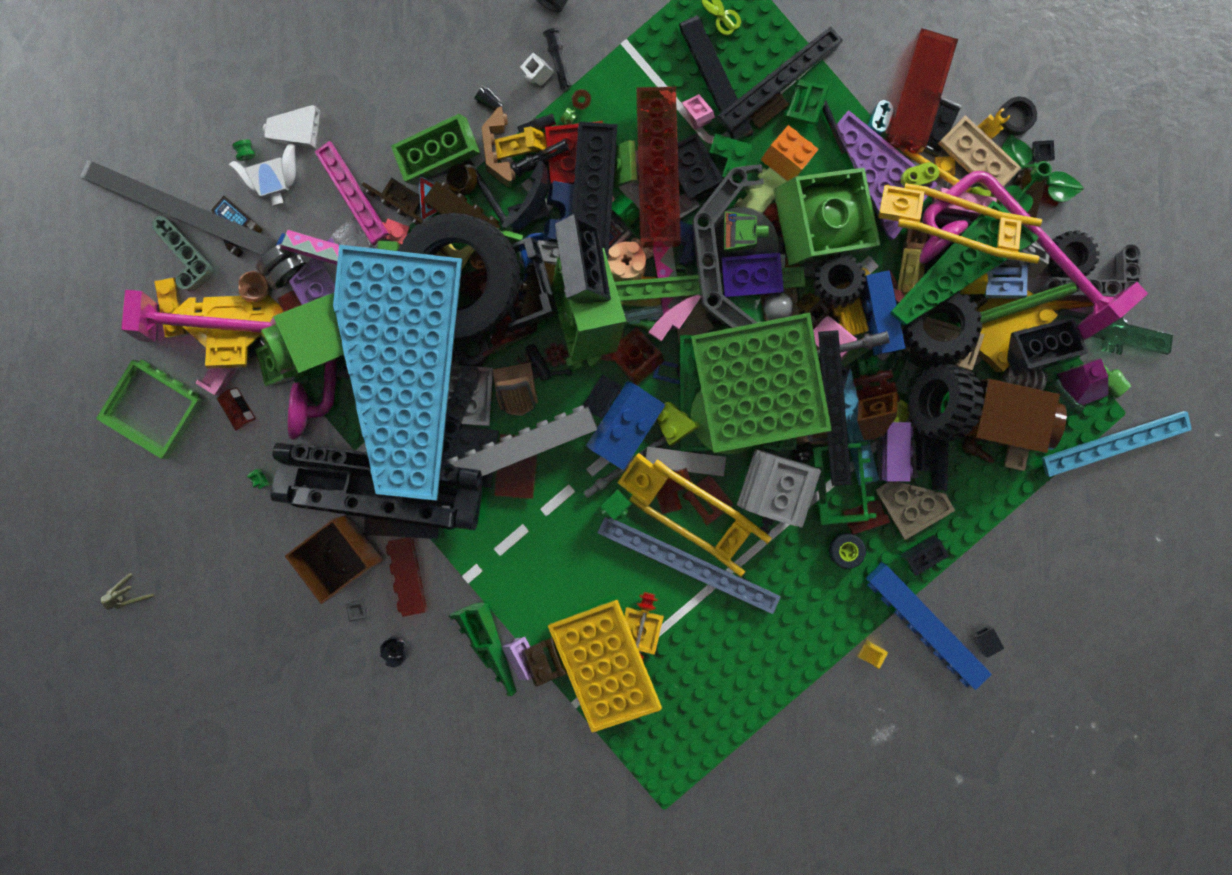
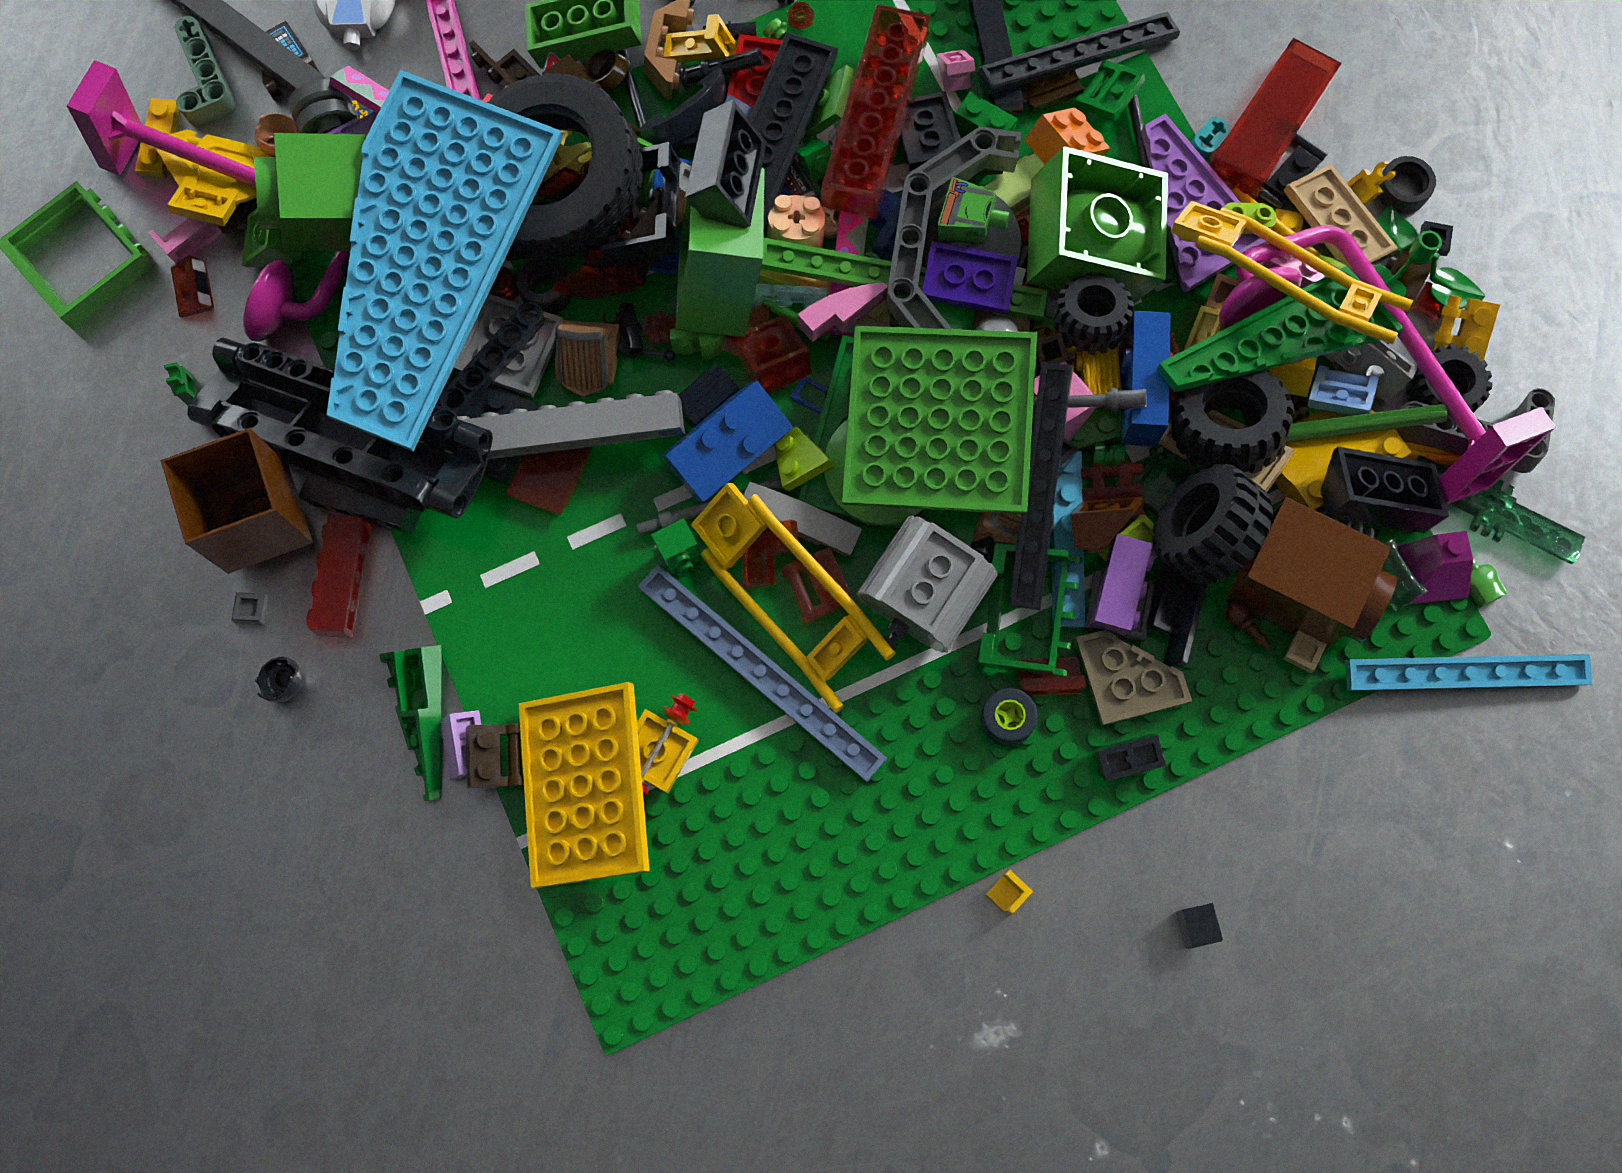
camera: 15 degrees right, 15 degrees down
blue brick [865,562,992,690] -> none
none -> yellow plate [1433,295,1500,361]

